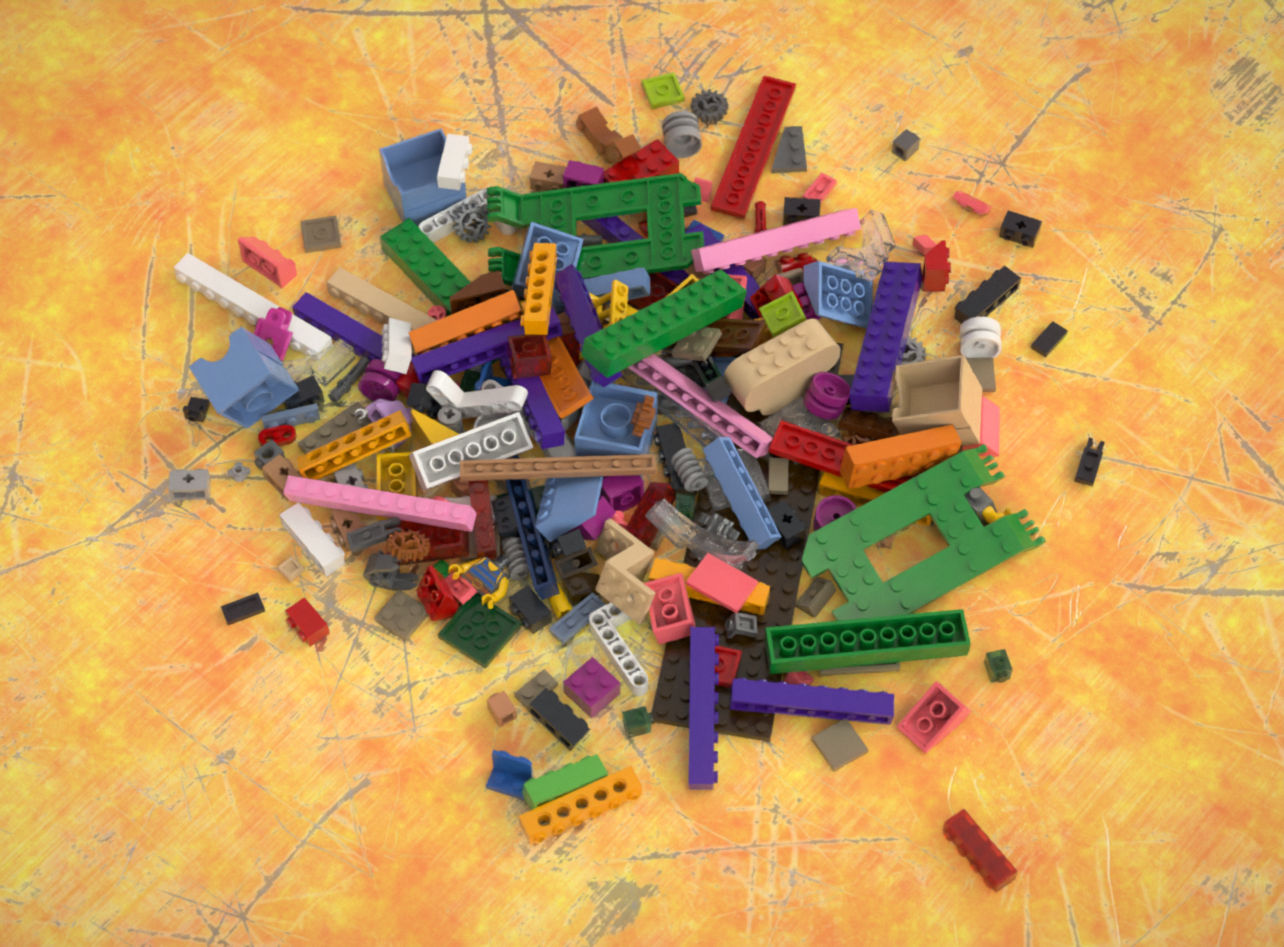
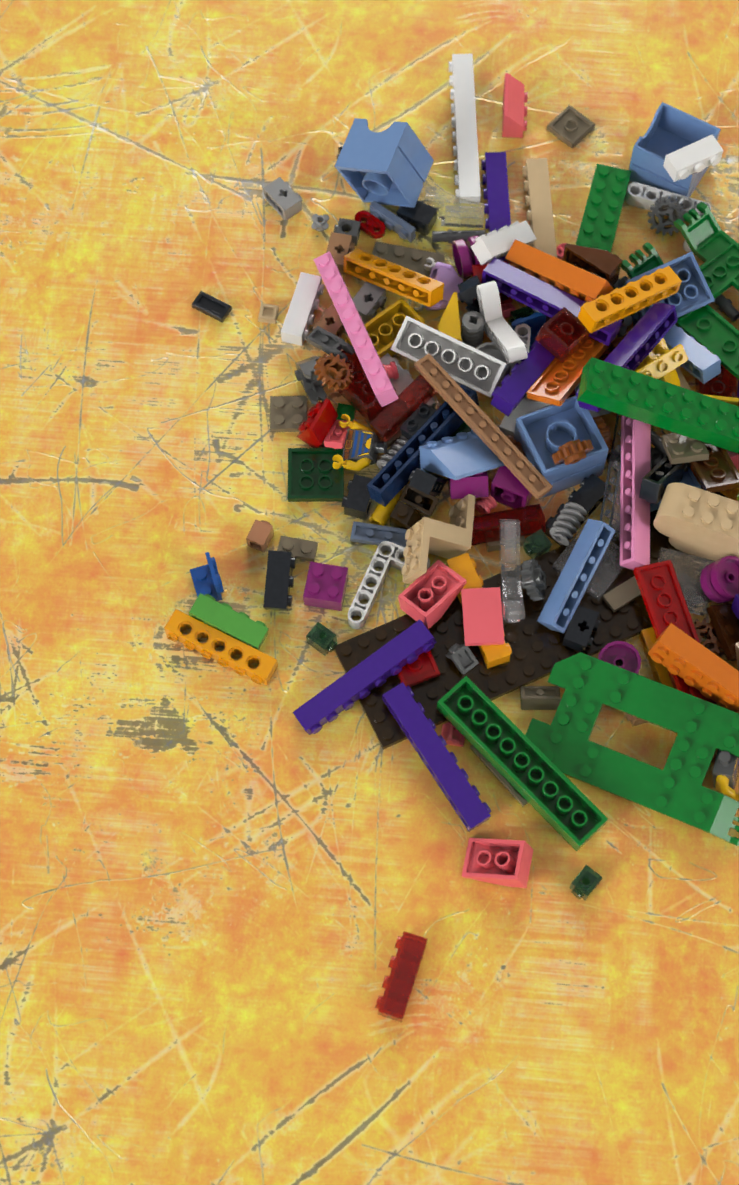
camera: 55 degrees right, 10 degrees up
dark pink plate [253,307,293,362] -> none
red brick [285,597,330,647] -> none
dark tan tile [812,719,868,771] -> none

